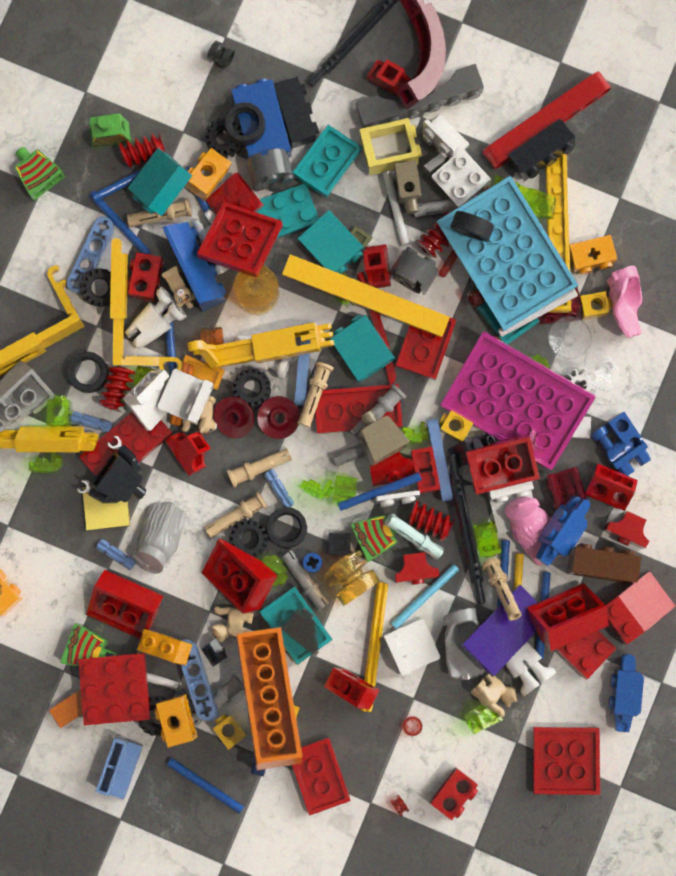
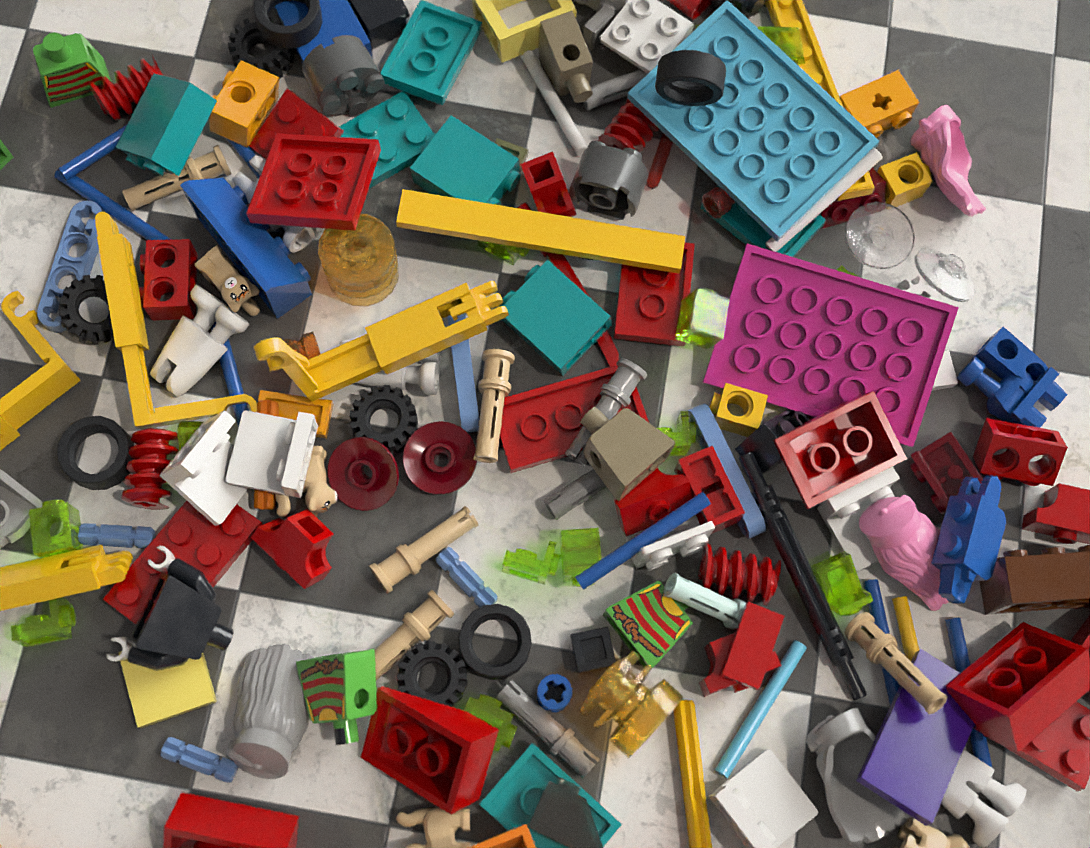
camera: 20 degrees left, 10 degrees down
none -> bright green torso [296,649,377,745]
none -> clear neon green brick [675,288,730,349]
none -> red tile [720,601,785,691]

